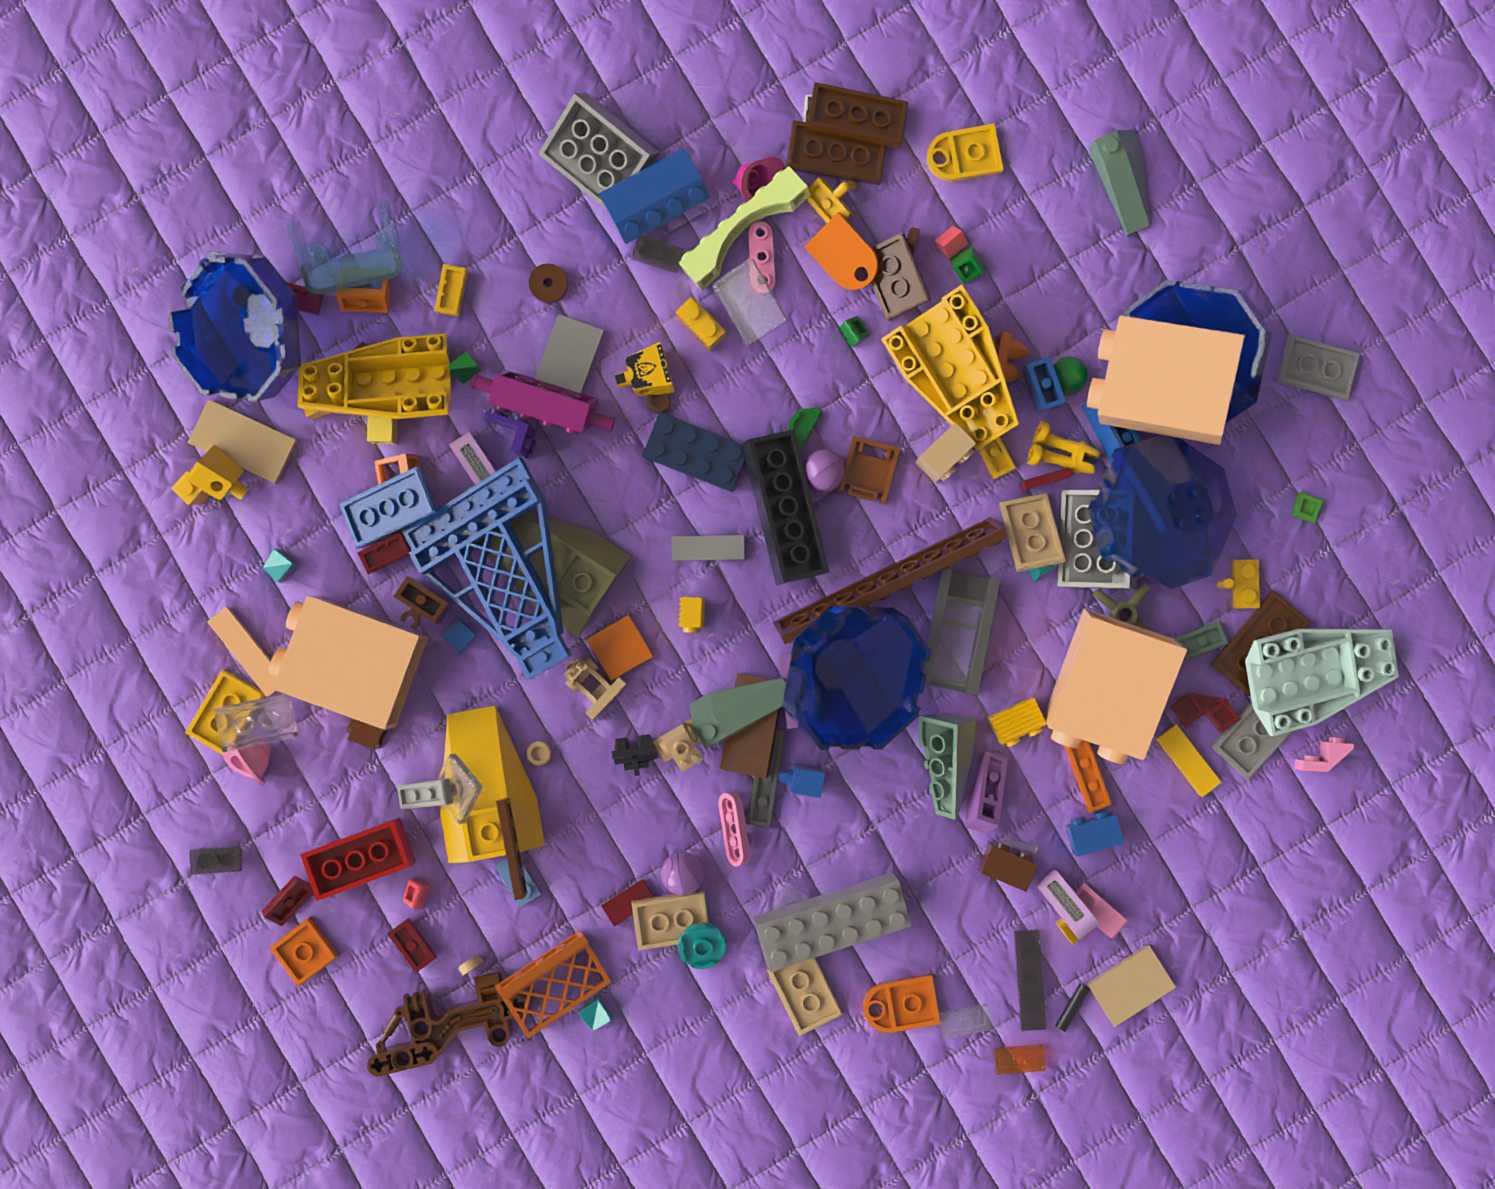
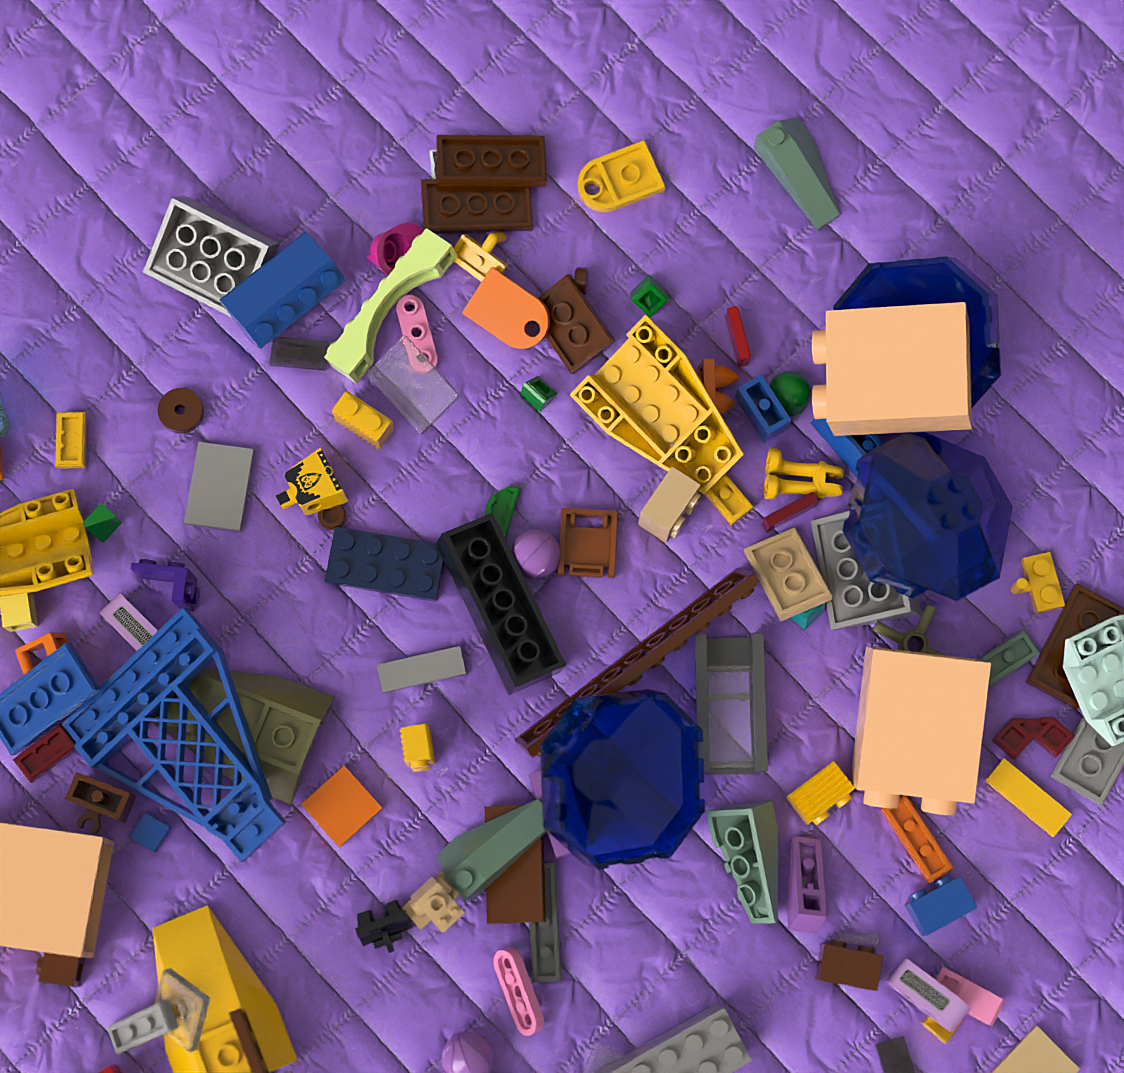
camera: 15 degrees left, 10 degrees down
magenta brick [471,370,615,434] -> none
tan tile [527,741,552,766] -> none
tan tile [564,656,628,720] -> none
blue piece [779,763,825,798] -> none
coral slope [934,226,968,260] -> none
light grey tile [1276,334,1361,401] -> none
bright green tile [1290,492,1324,524] -> none
none -> red tile [725,306,751,368]

